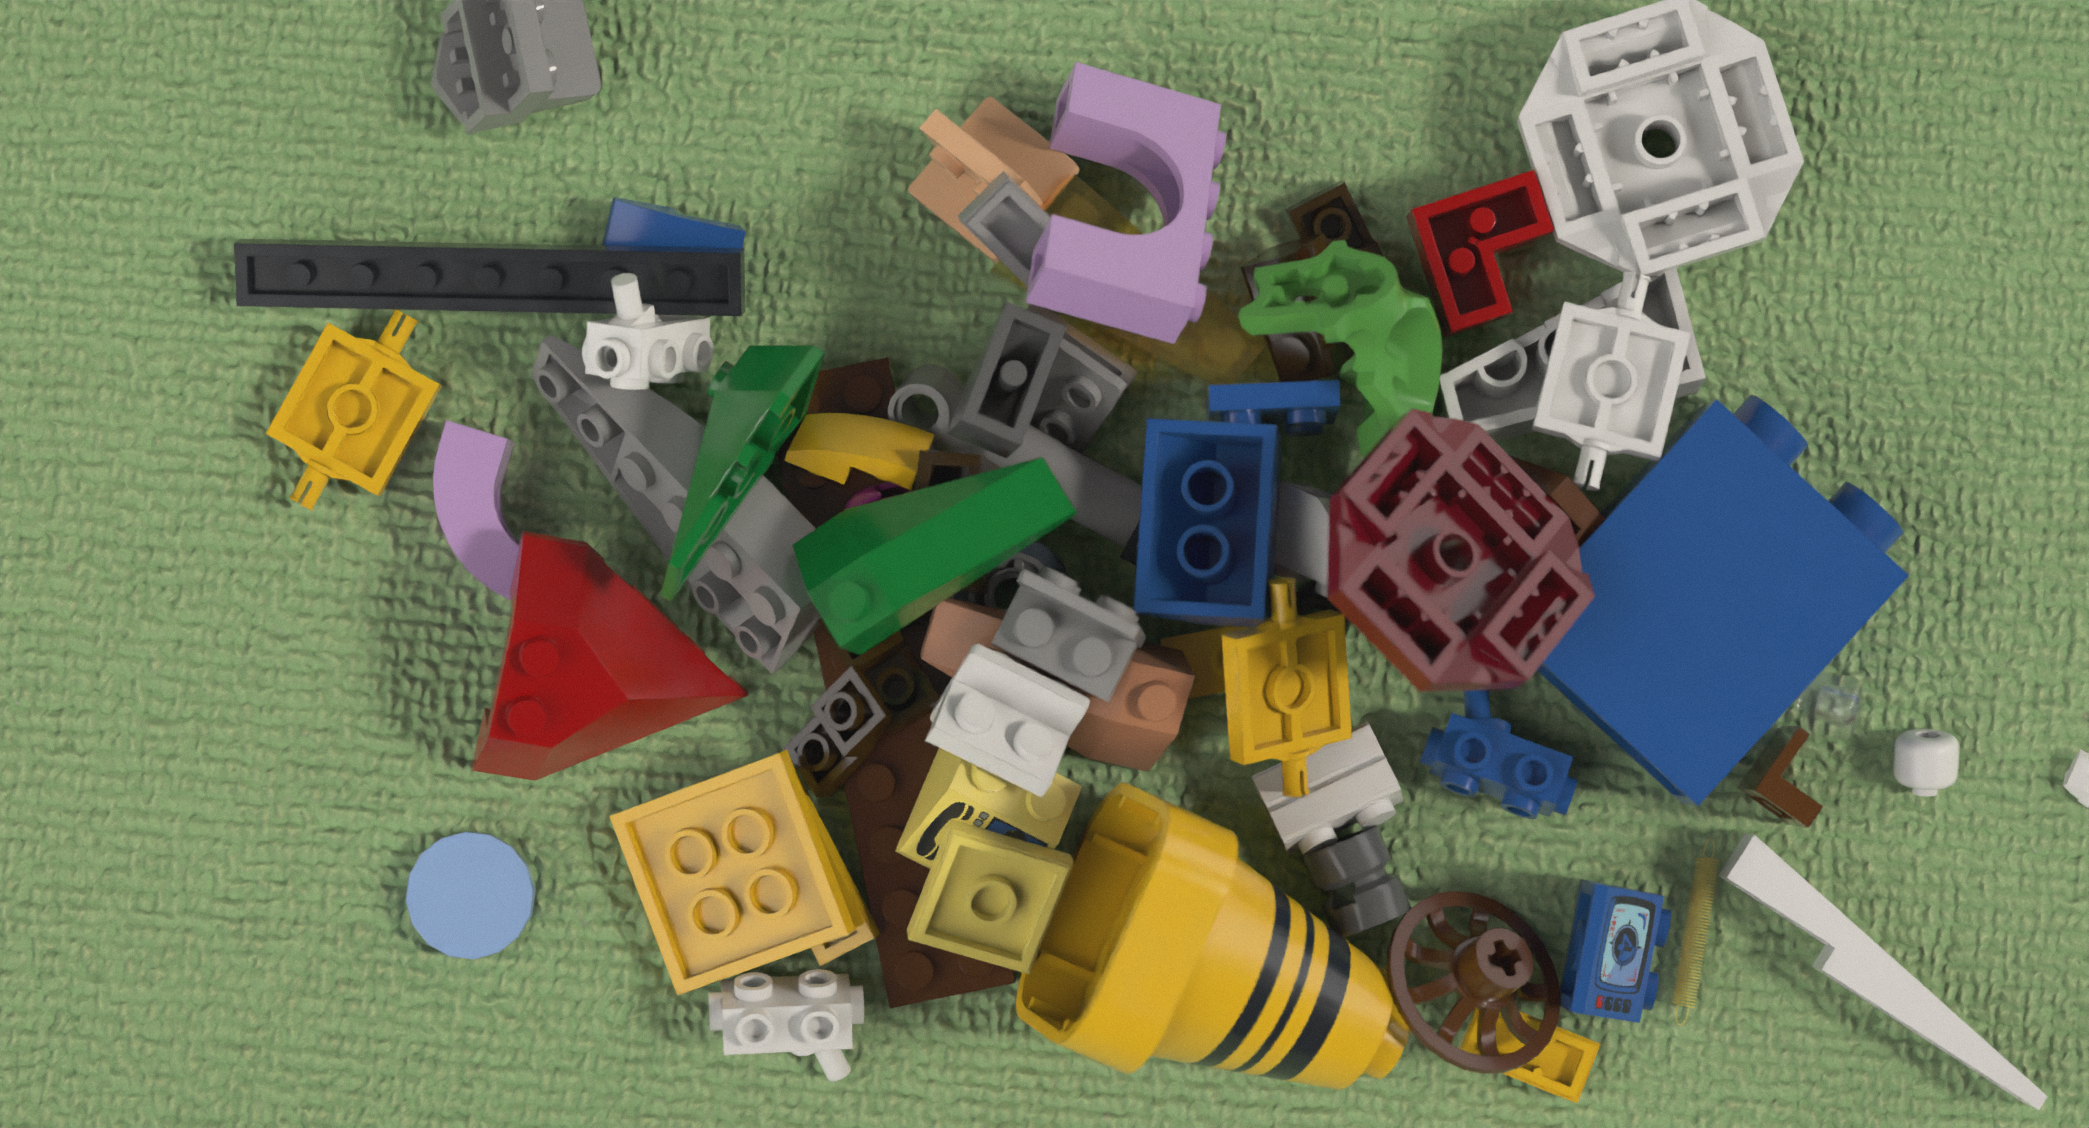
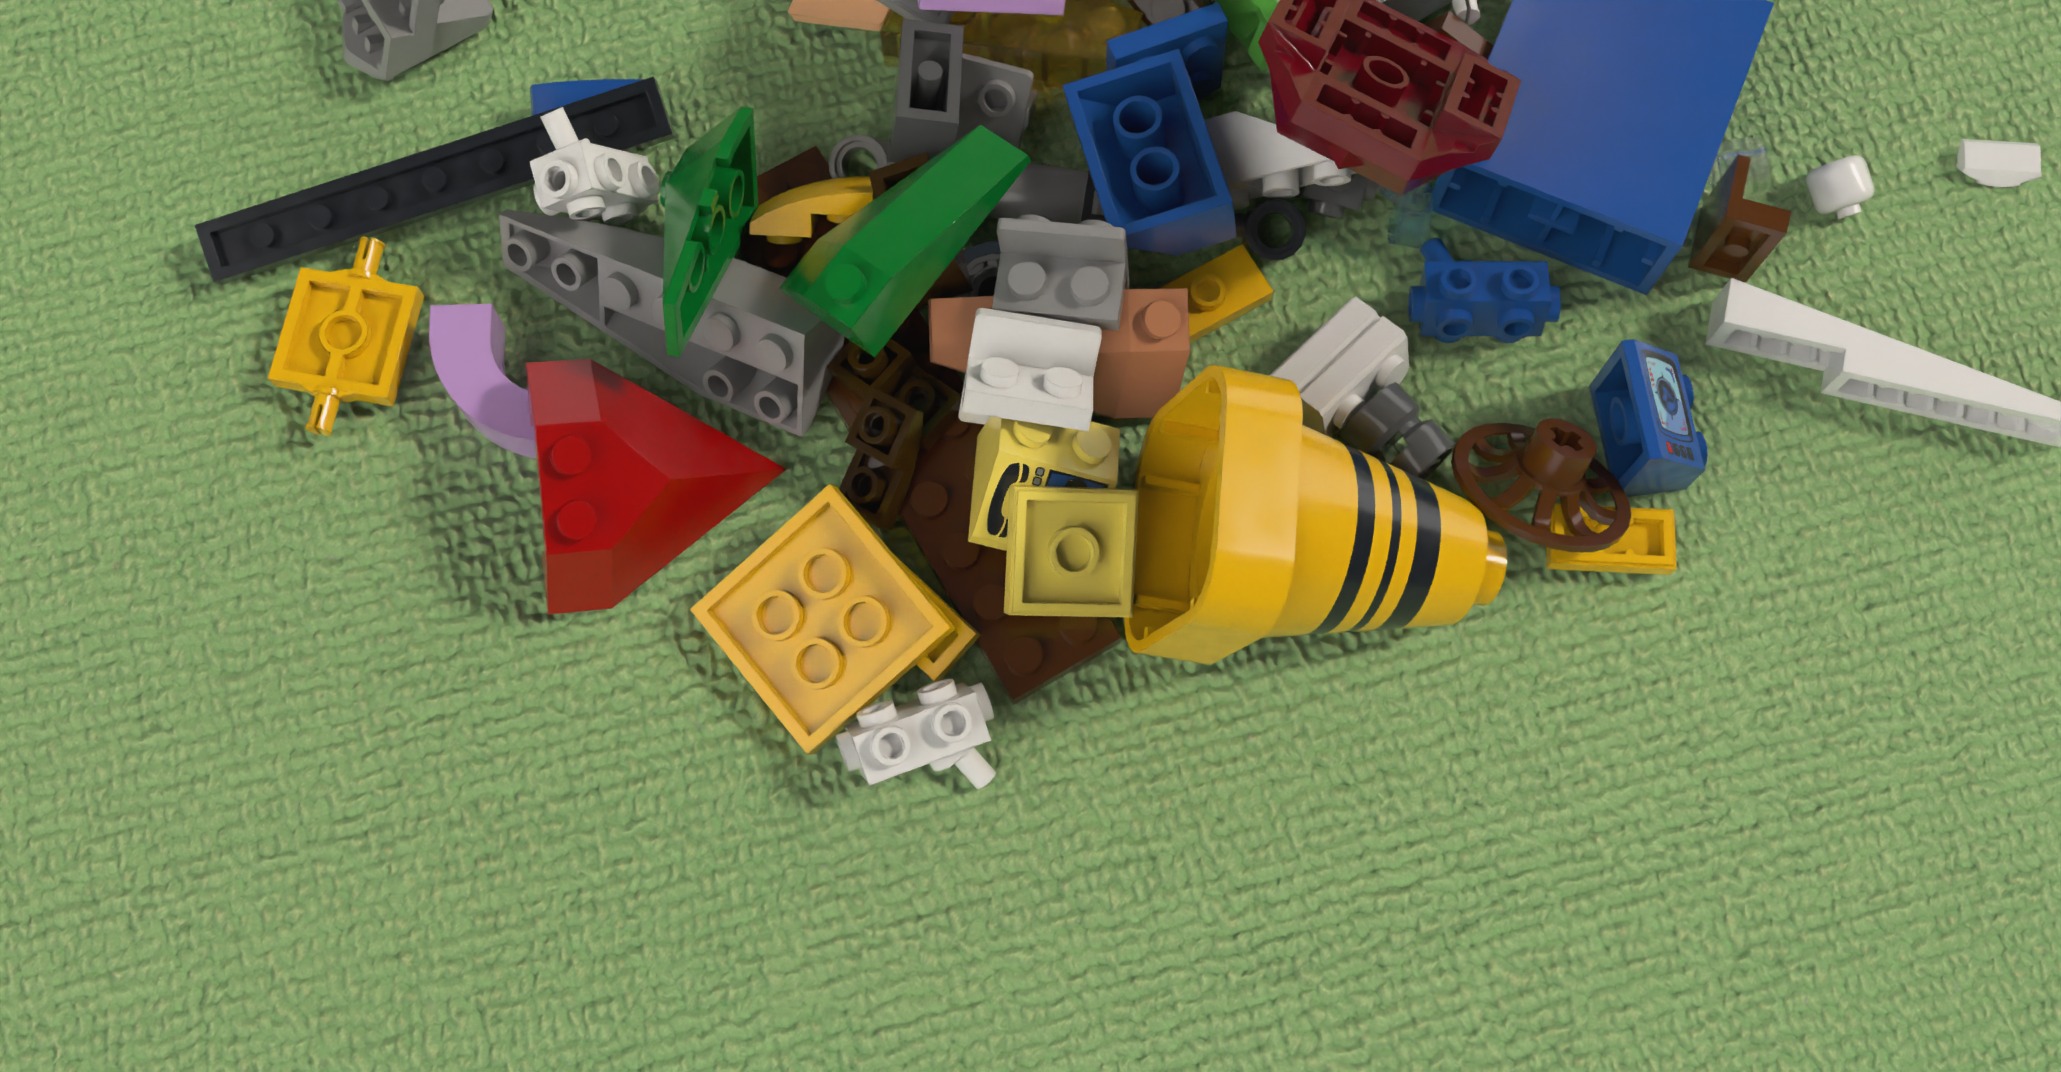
camera: 25 degrees left, 15 degrees down
light blue tile [406,831,535,959] -> none
yellow plate [1222,577,1352,797] -> none
light yellow piece [1671,839,1720,1026] -> none

